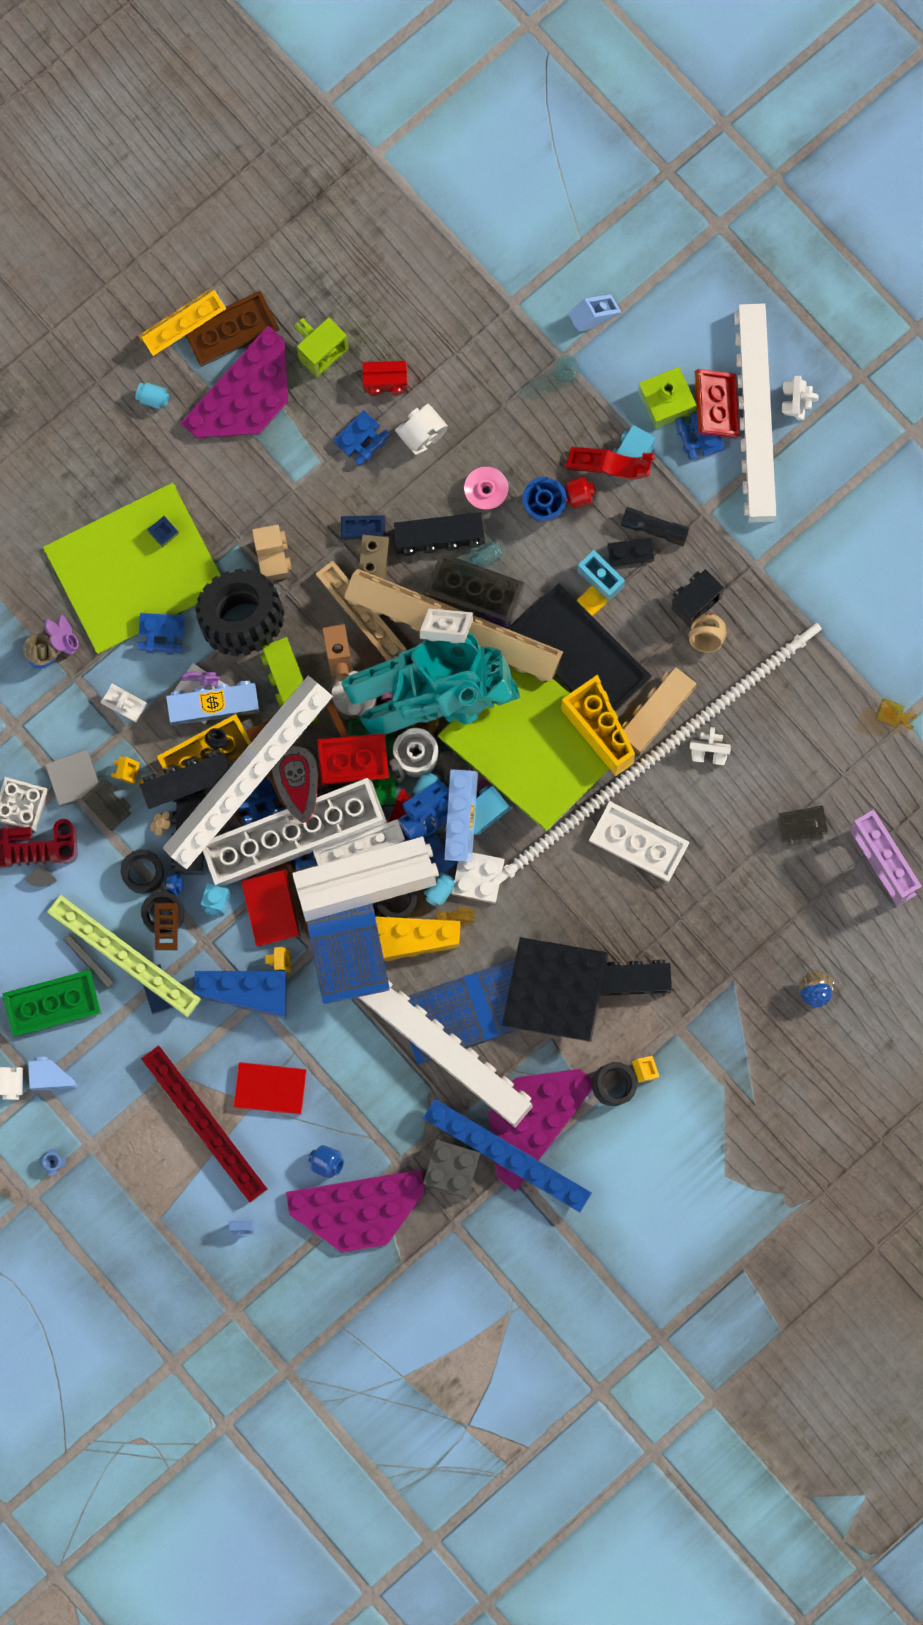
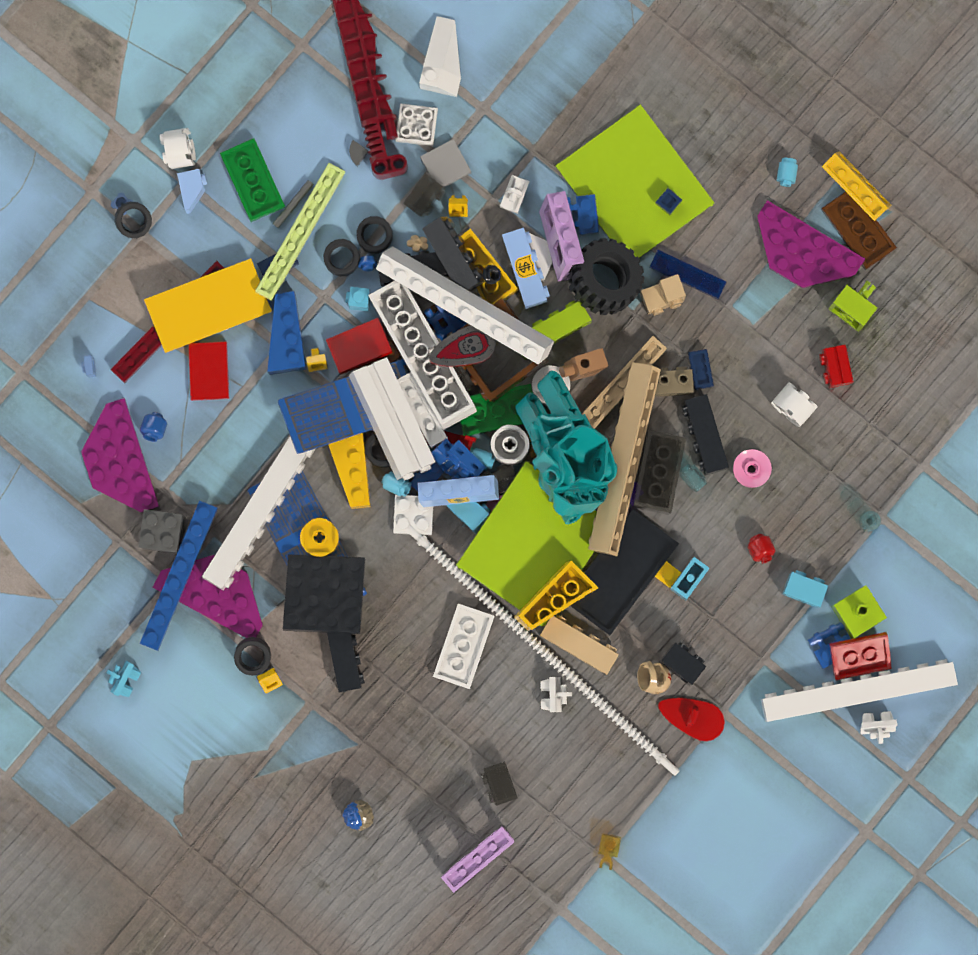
camera: 80 degrees right, 5 degrees up
dark tan piece [23,633,58,669] -> none
medium lavender plate [45,615,79,655] -> none
reddish brown slope [155,903,179,951] -> none
medium lavender plate [181,672,220,686] -> none
red tile [317,733,389,785] -> none
blue plate [333,410,391,466] -> none
dark grey tile [388,757,406,784] -> none
white plate [420,609,473,643] -> none
clear yellow plate [437,906,475,923] -> none
blue cylinder [522,477,567,522] -> none
red piece [565,446,656,480] -> none
light blue slope [568,294,621,331] -> none
black plate [607,538,654,567] -> none
black axle [621,507,690,547] -> none
none -> medium azure hips [106,661,141,697]
none -> black tyre [114,201,152,239]
none -> yellow tile [144,258,272,353]
none -> yellow plate [300,518,339,557]
none -> lavender window [539,191,584,281]
none -> clear blue plate [649,250,726,300]
none -> red shield [658,698,725,741]

